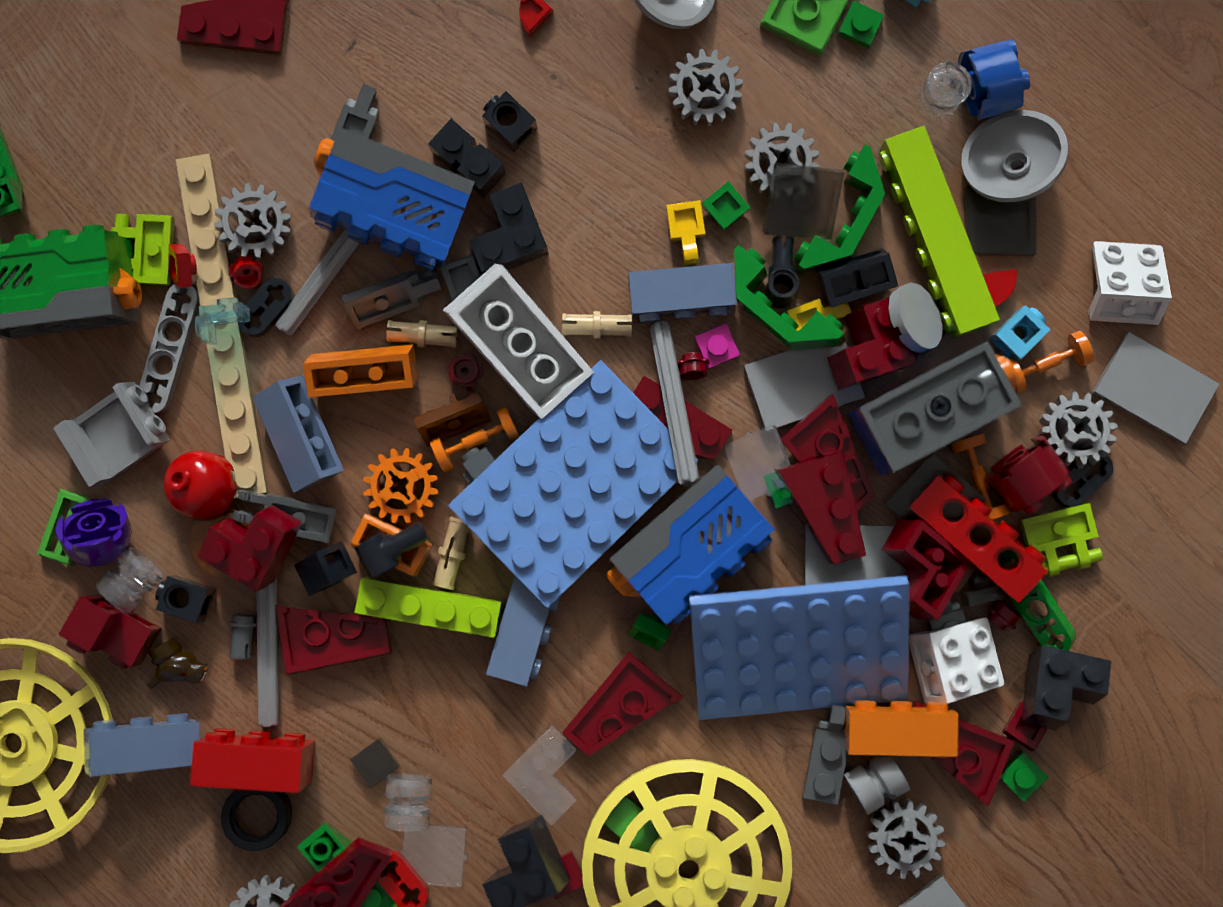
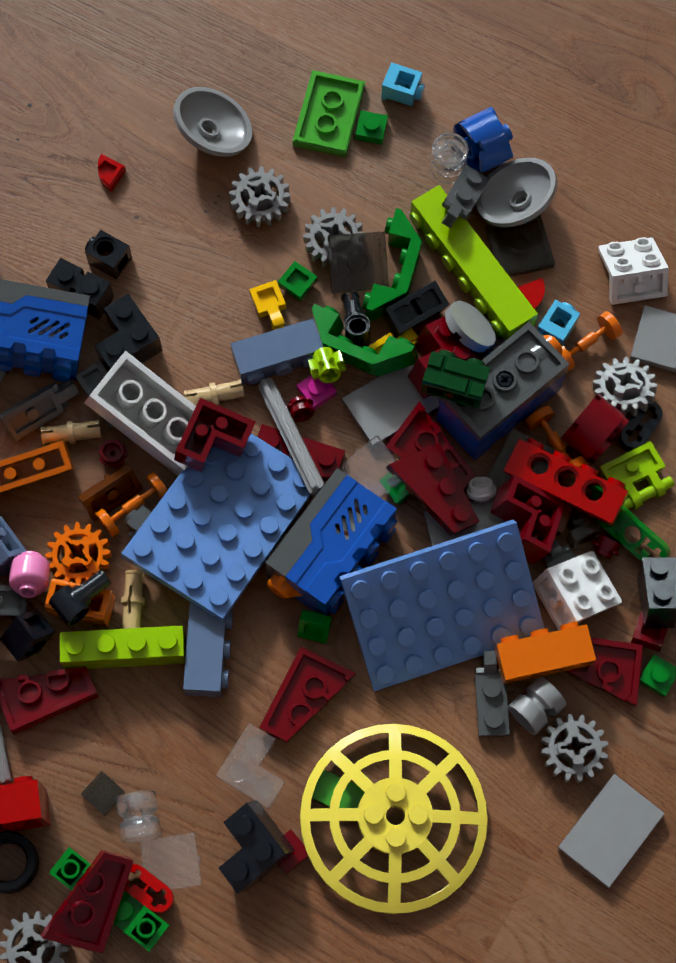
camera: 15 degrees left, 15 degrees down
none -> bright pink head [9,551,50,598]
none -> dark red brick [174,398,256,472]
none -> lime gear [308,347,346,383]
none -> dark green brick [421,350,491,409]
none -> dark grey hinge [441,165,490,228]
none -> white plate [467,477,497,503]

